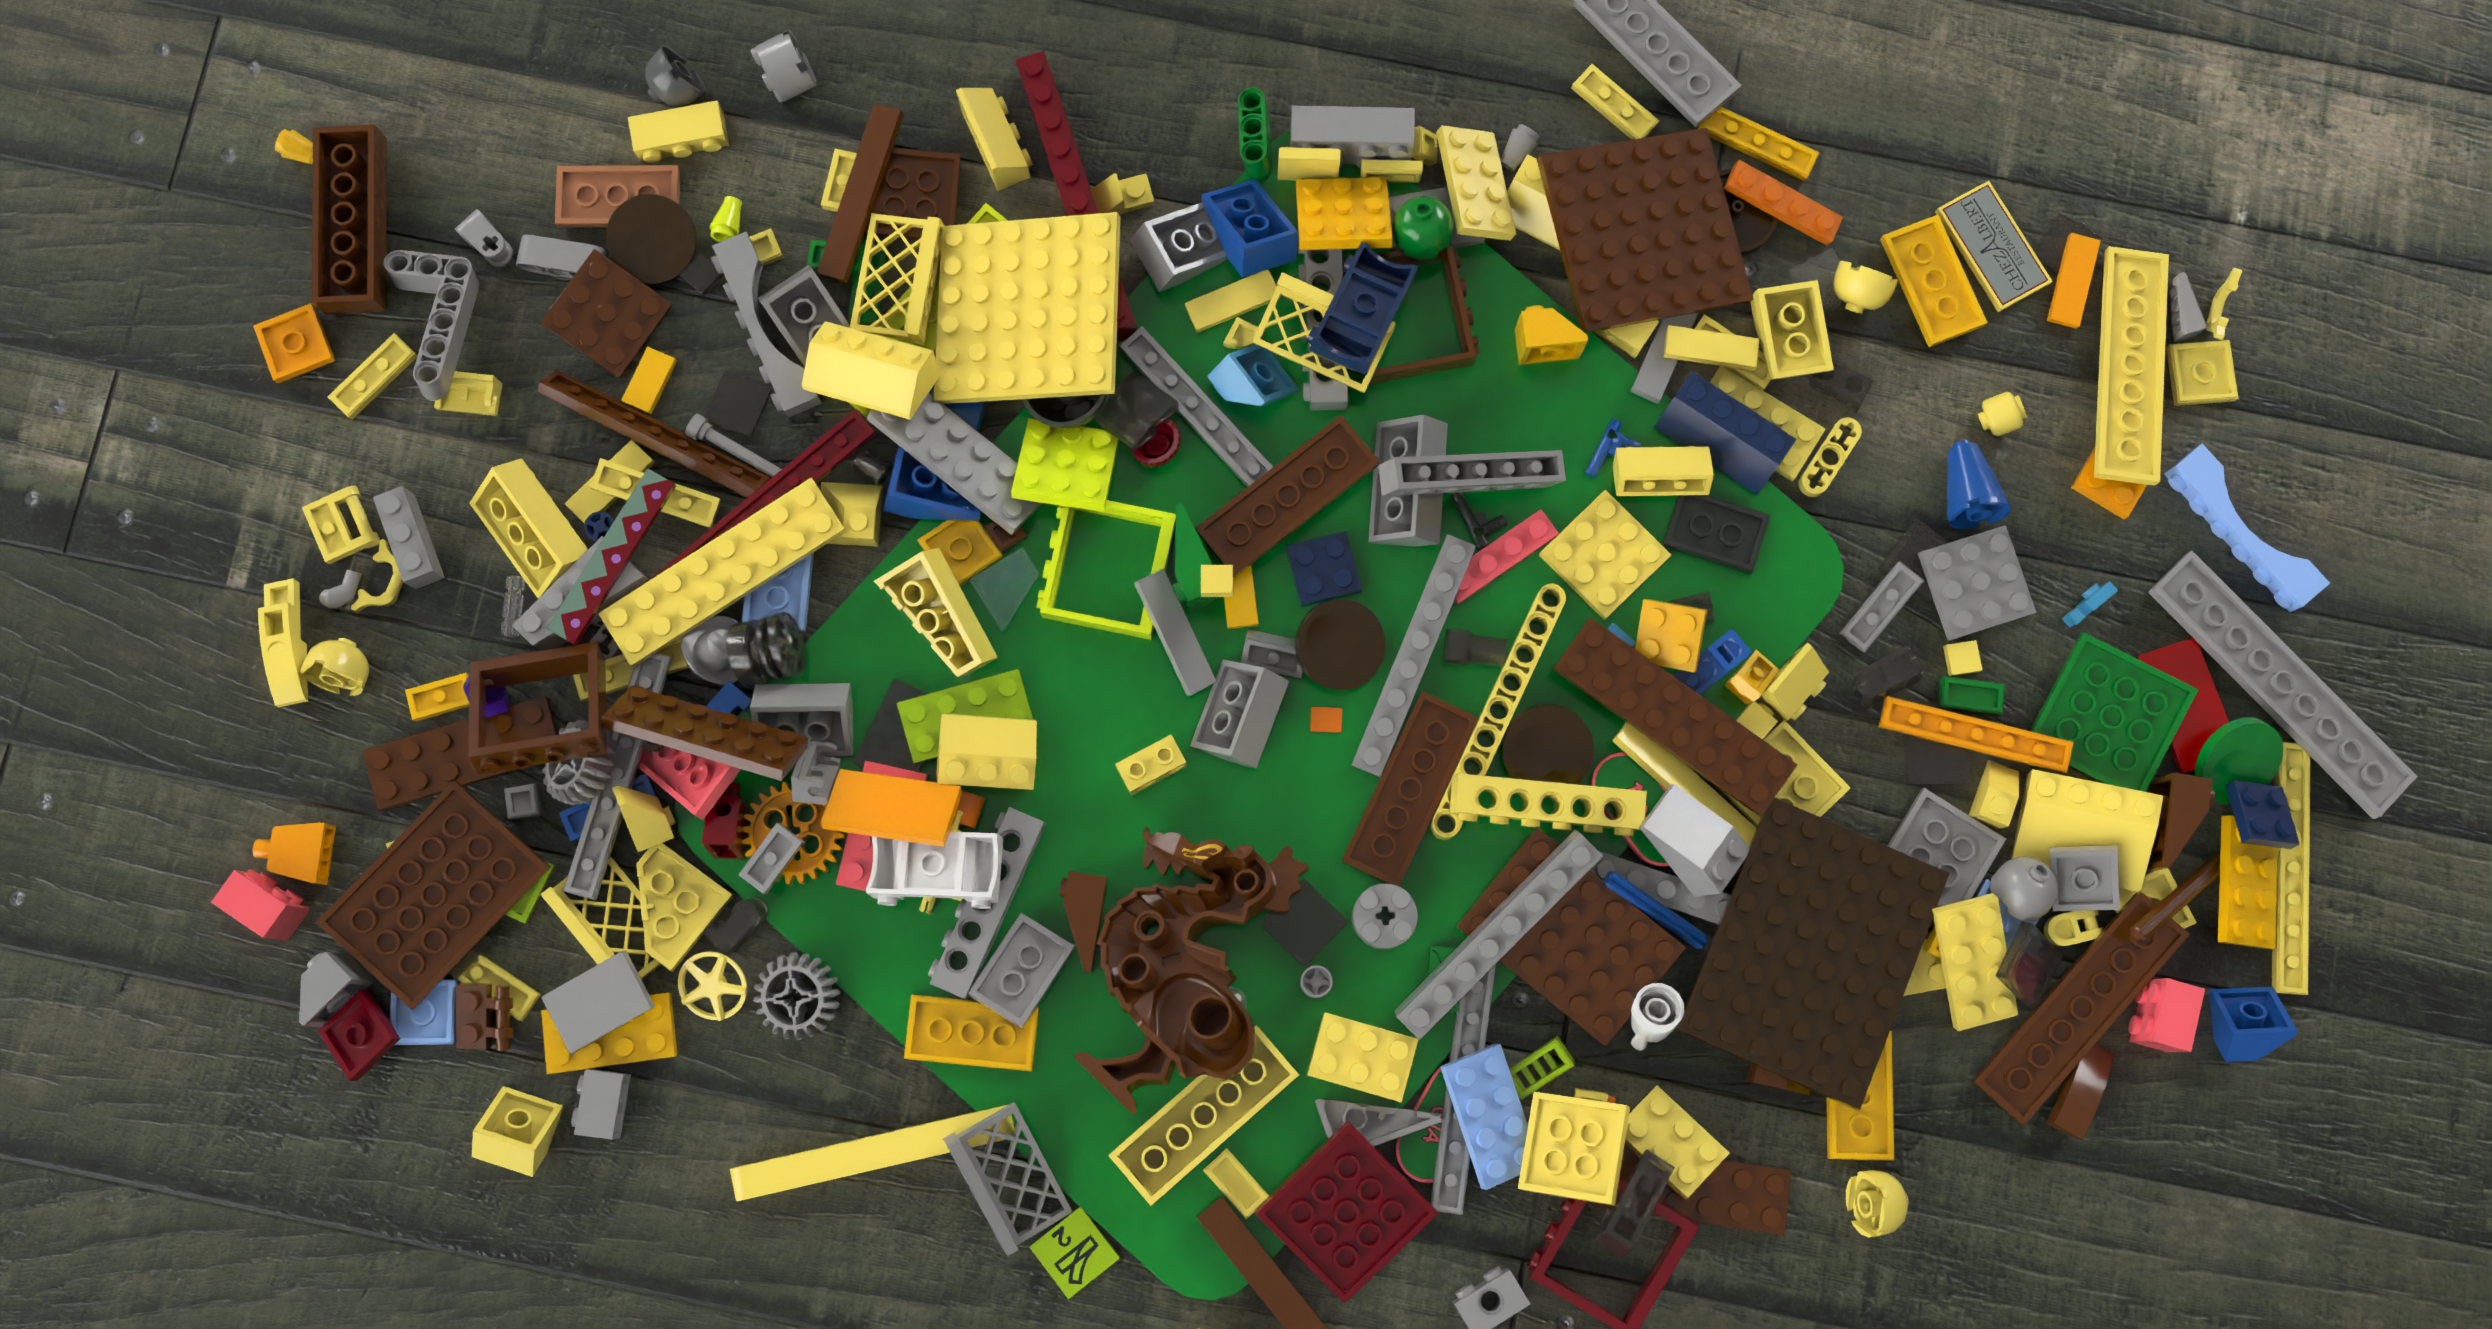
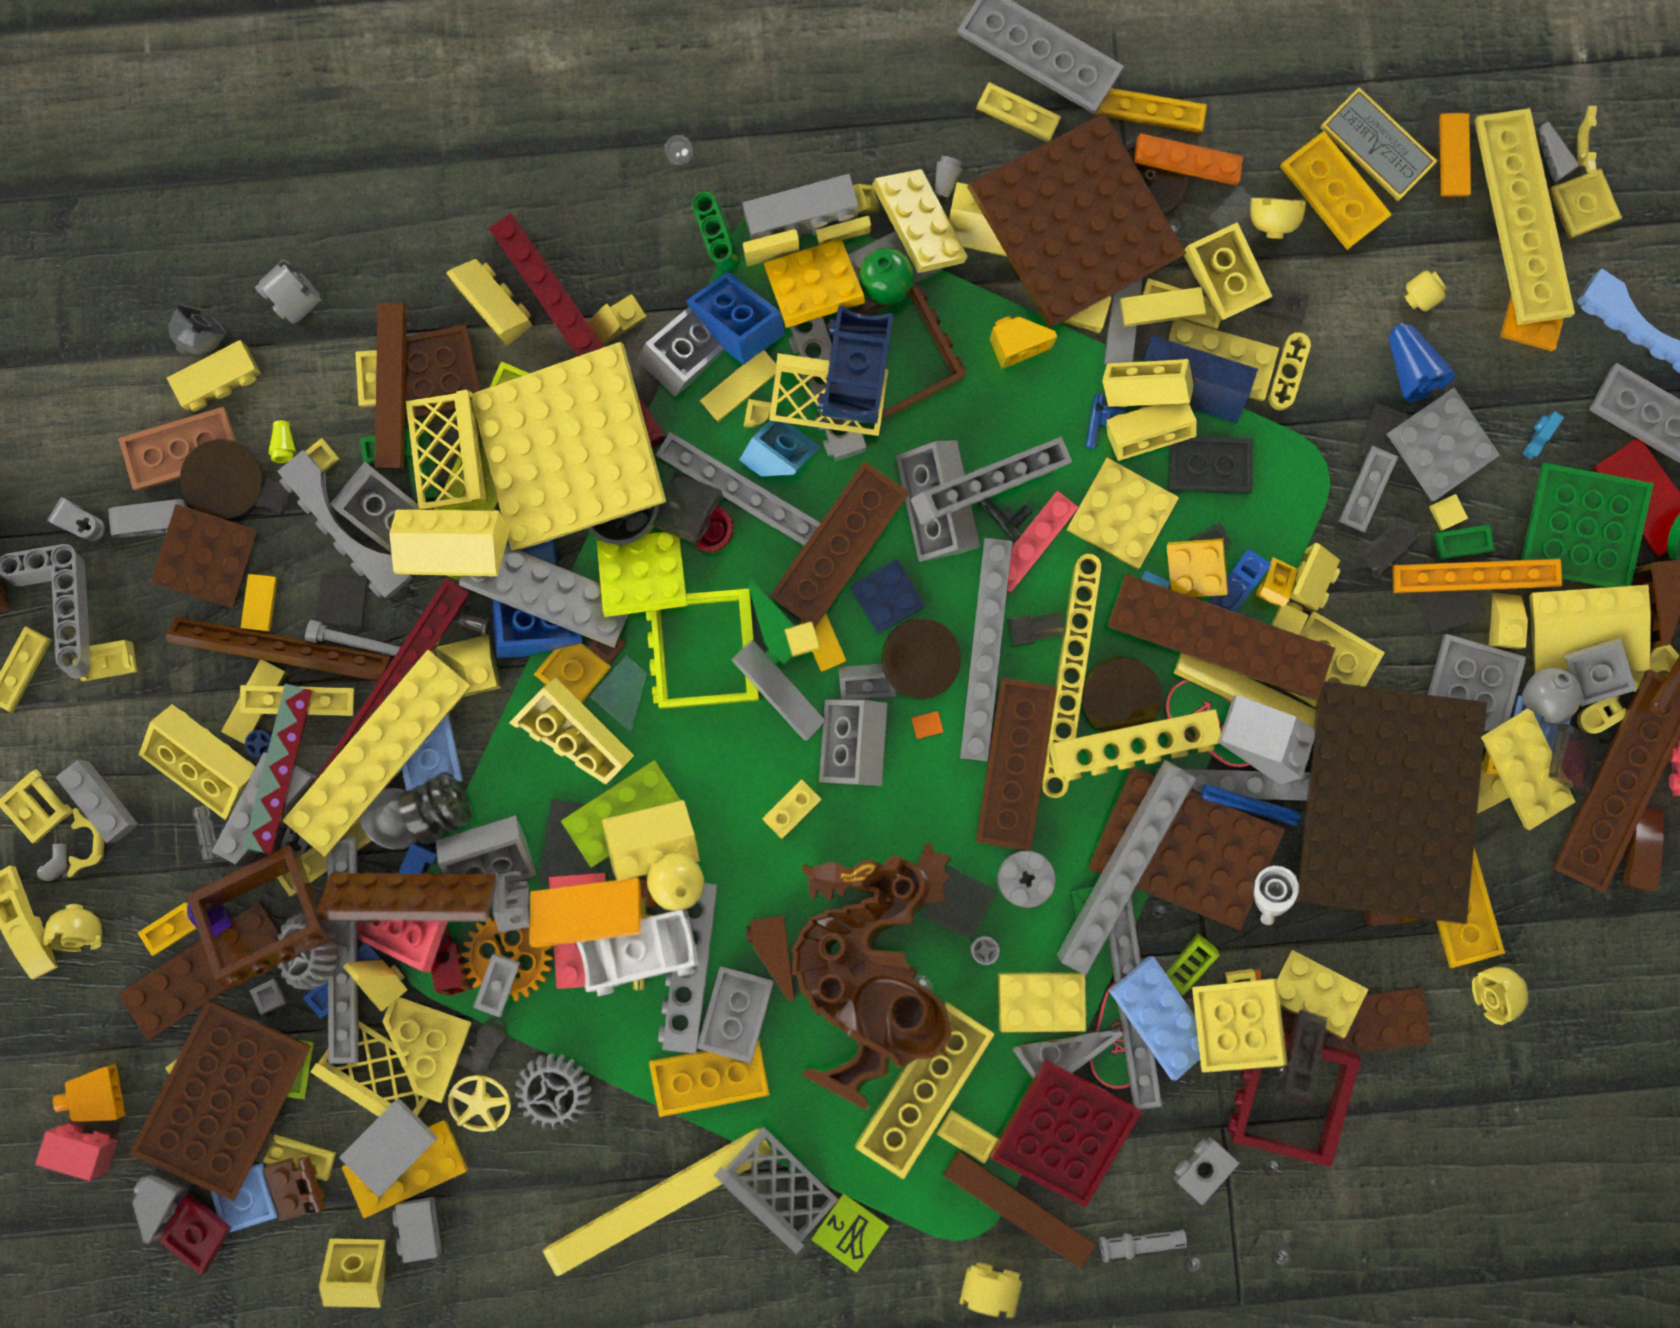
camera: 15 degrees left, 5 degrees up
none -> light yellow cylinder [647,853,704,911]
none -> clear tile [665,135,692,164]
none -> light yellow brick [1103,359,1194,407]

